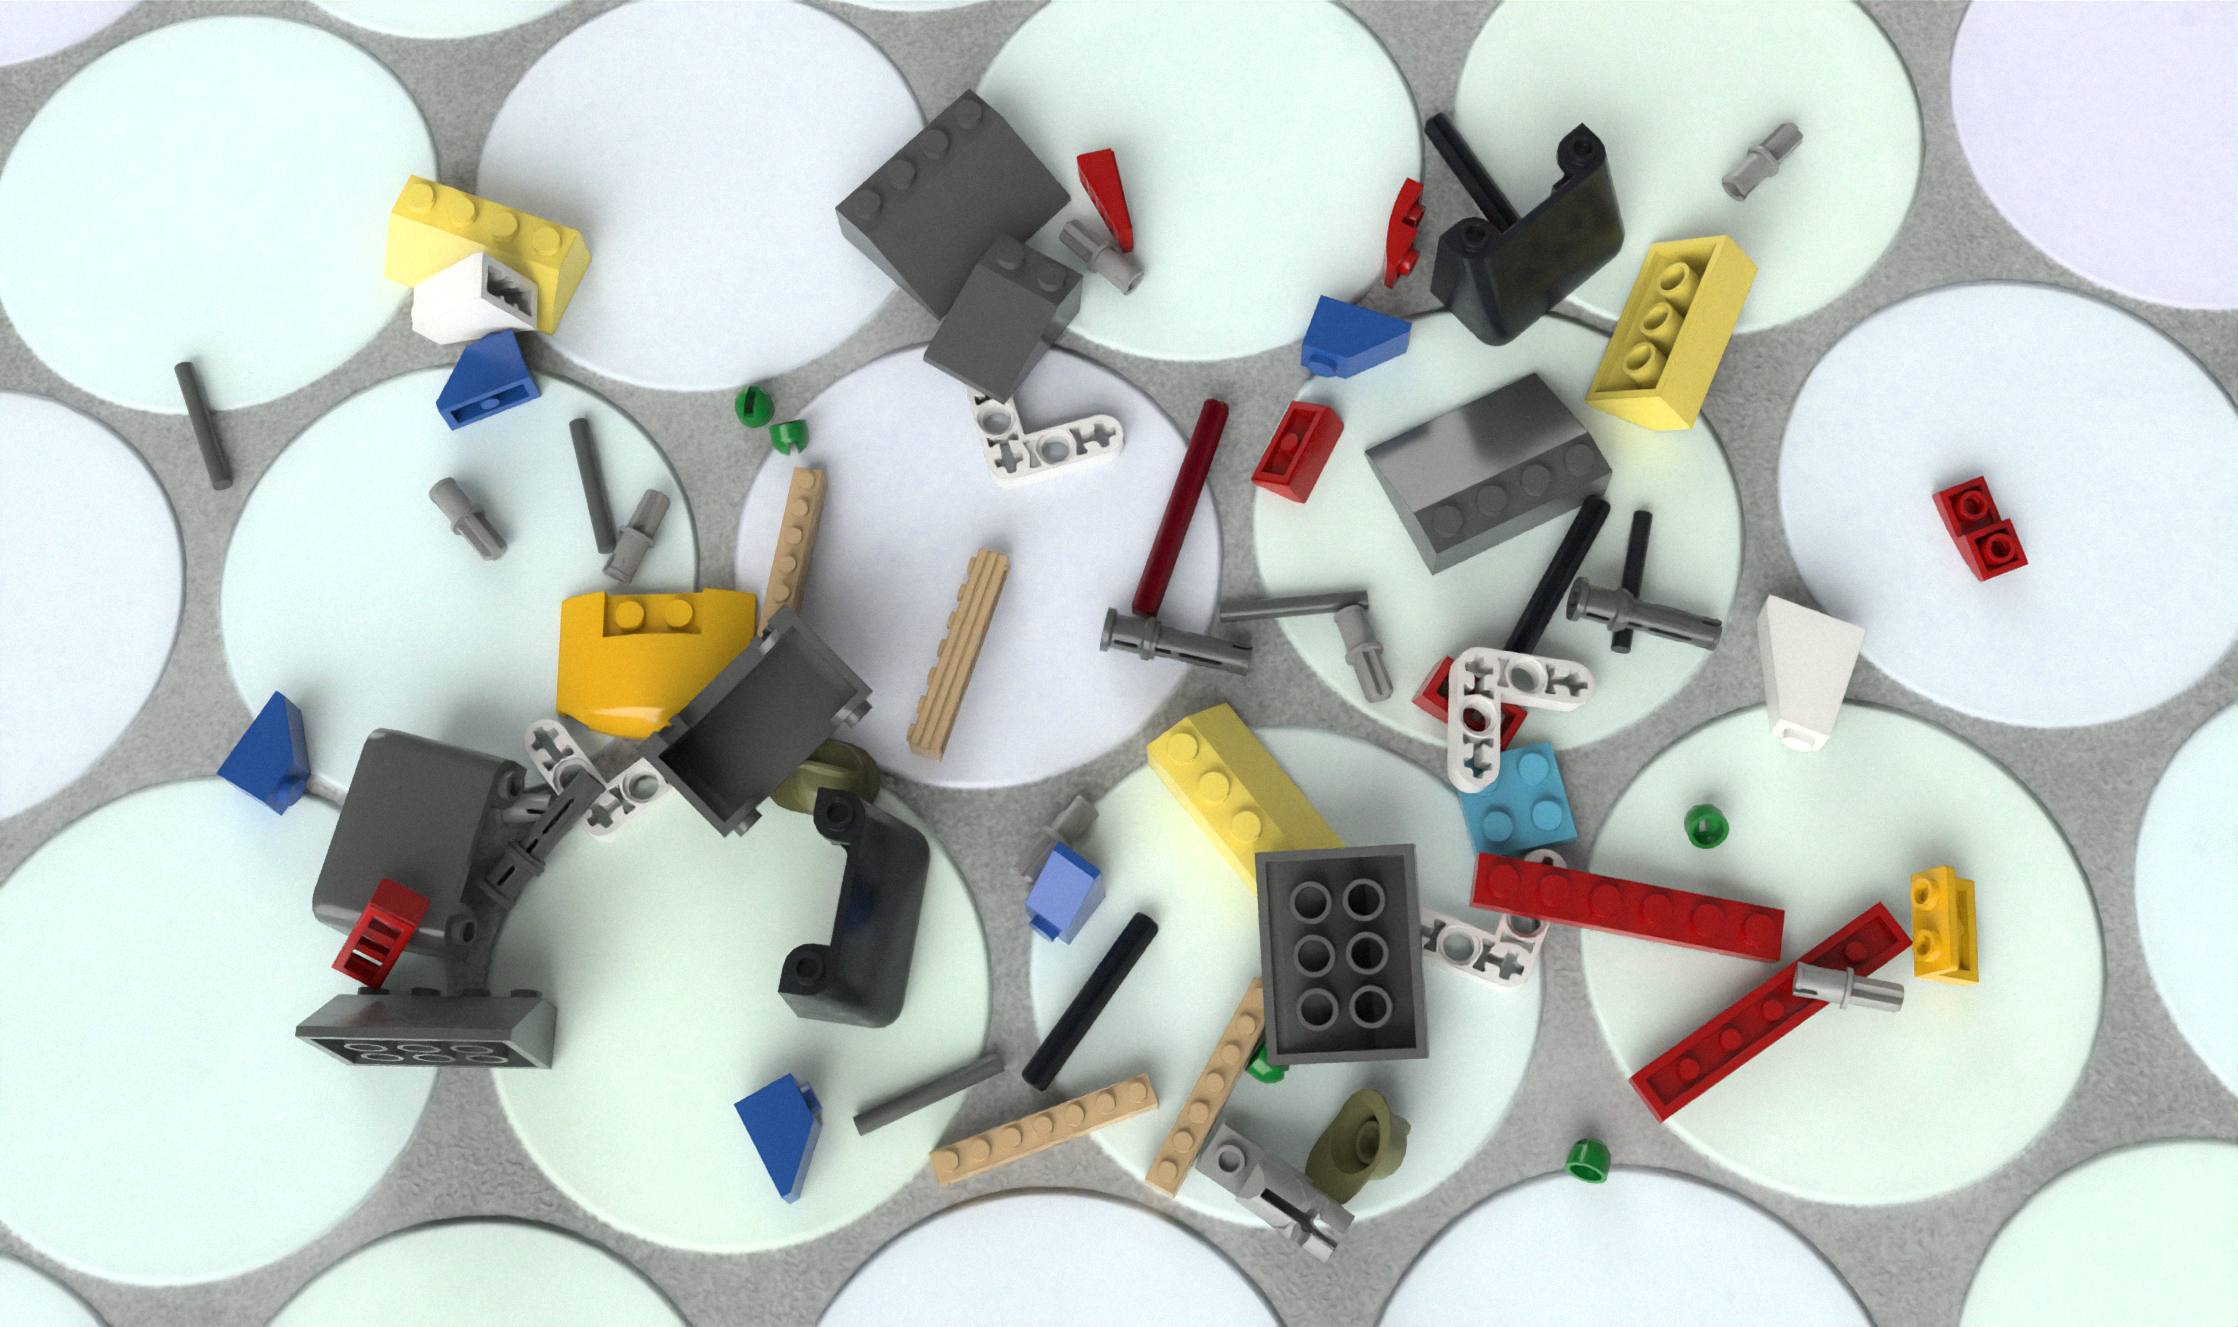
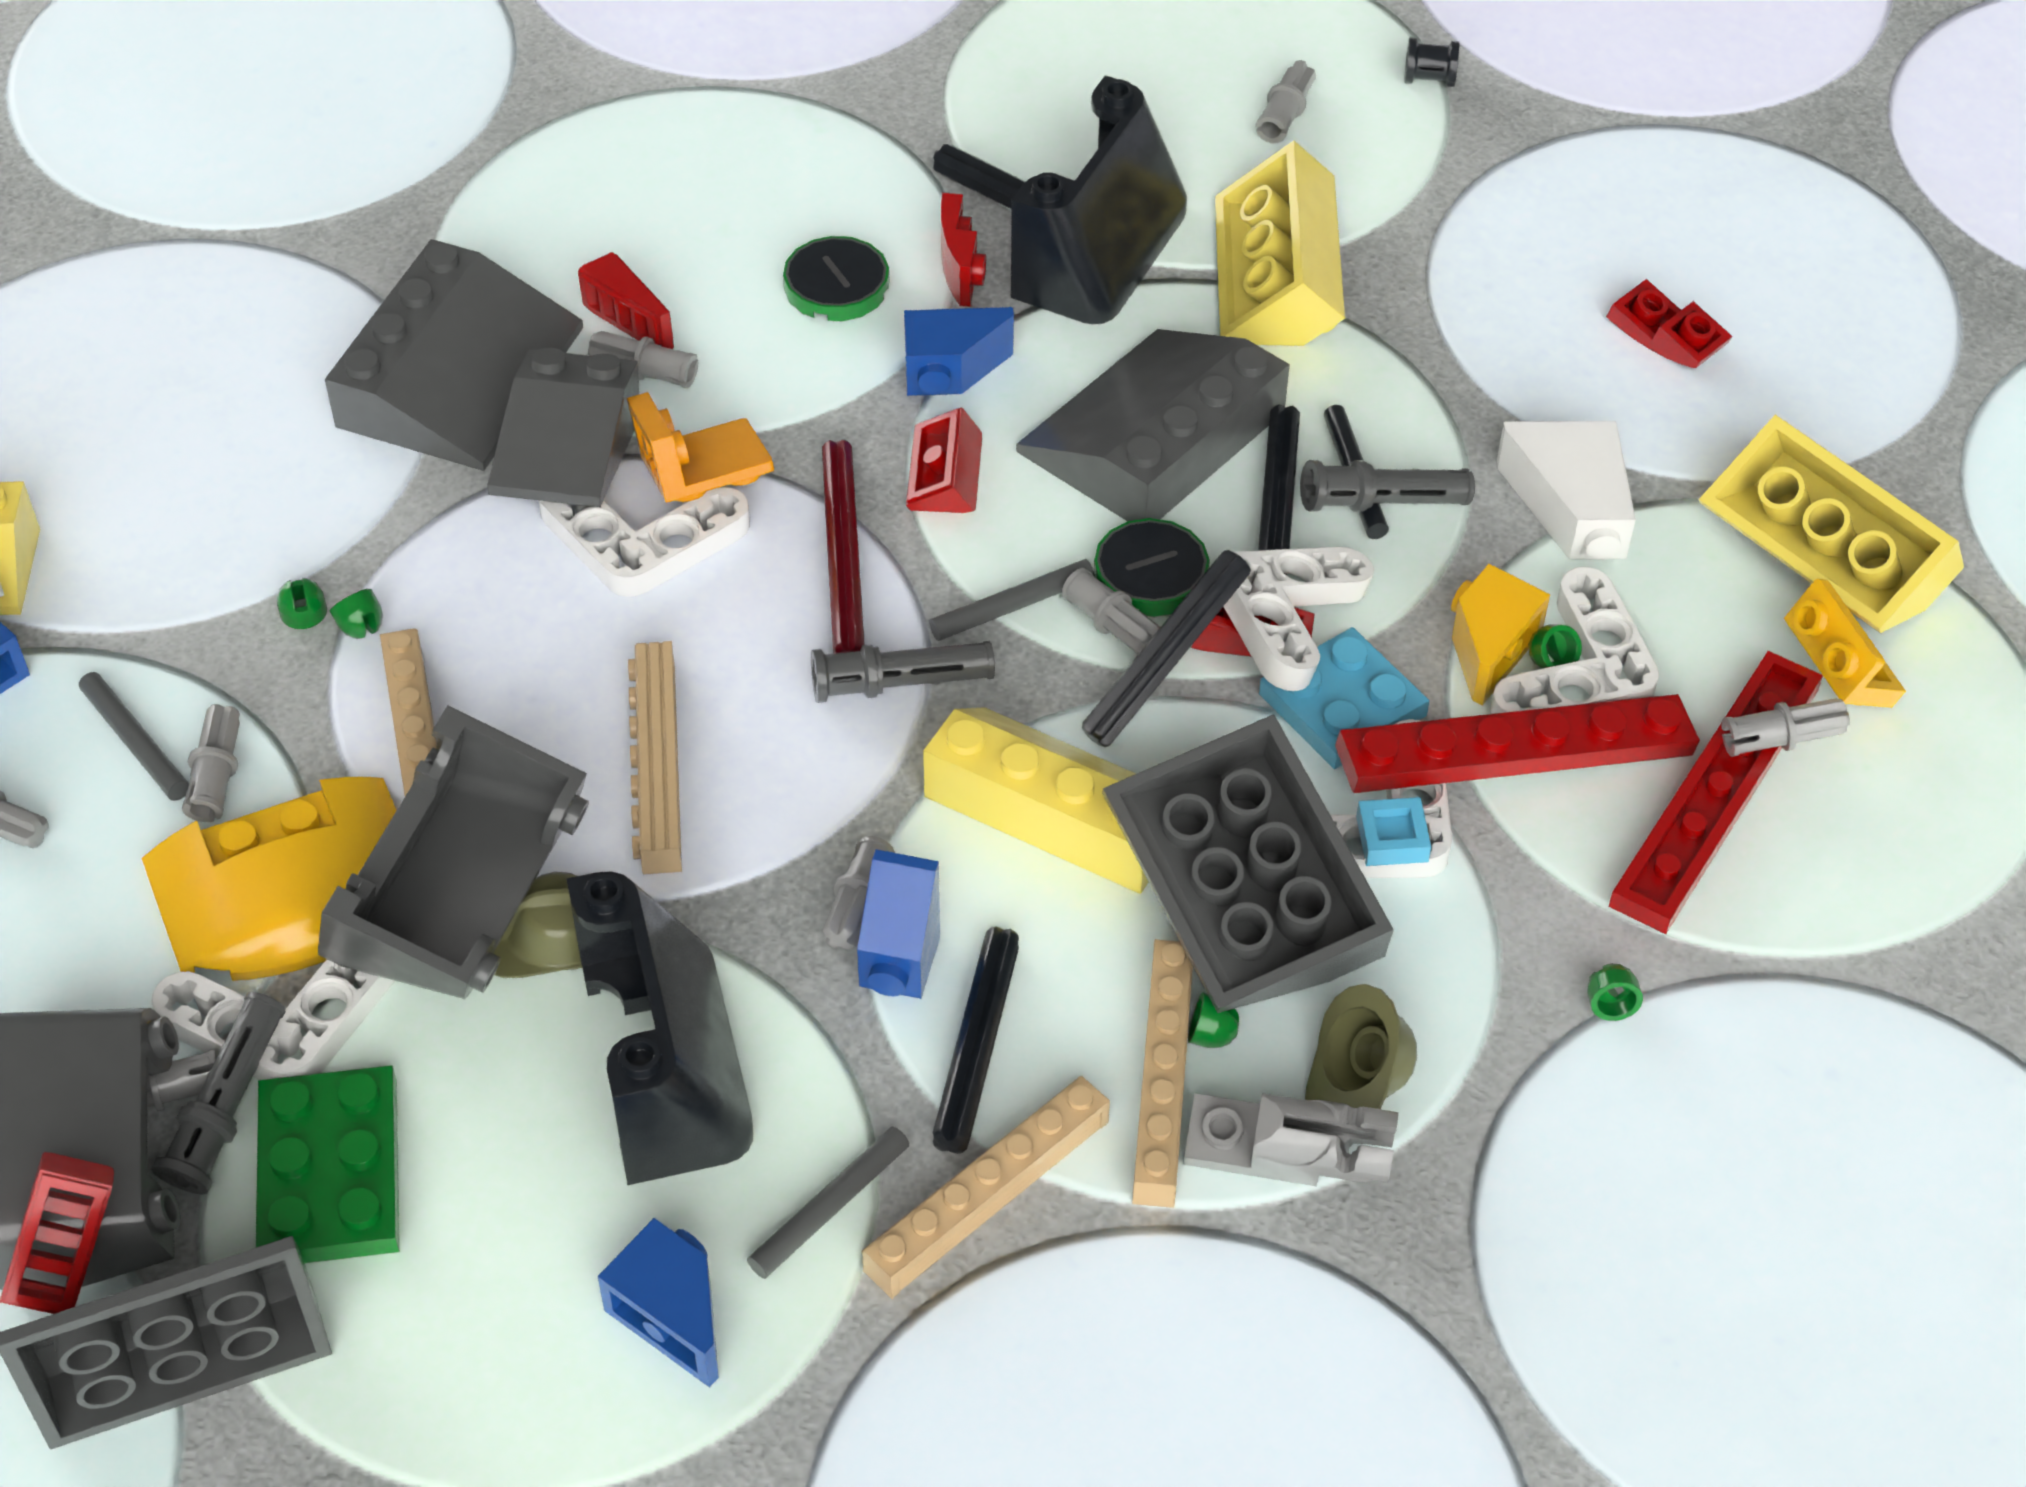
camera: 30 degrees left, 20 degrees down
none -> green plate [256,1065,400,1263]
none -> light orange bracket [627,392,774,503]
none -> black tile [783,236,890,322]
none -> black axle [1081,550,1251,747]
none -> black tile [1094,518,1210,617]
none -> medium azure plate [1356,797,1431,866]
none -> black bush [1404,37,1459,87]
none -> yellow slope [1451,564,1550,706]
none -> white beam [1490,567,1660,714]
none -> light yellow slope [1699,414,1964,633]

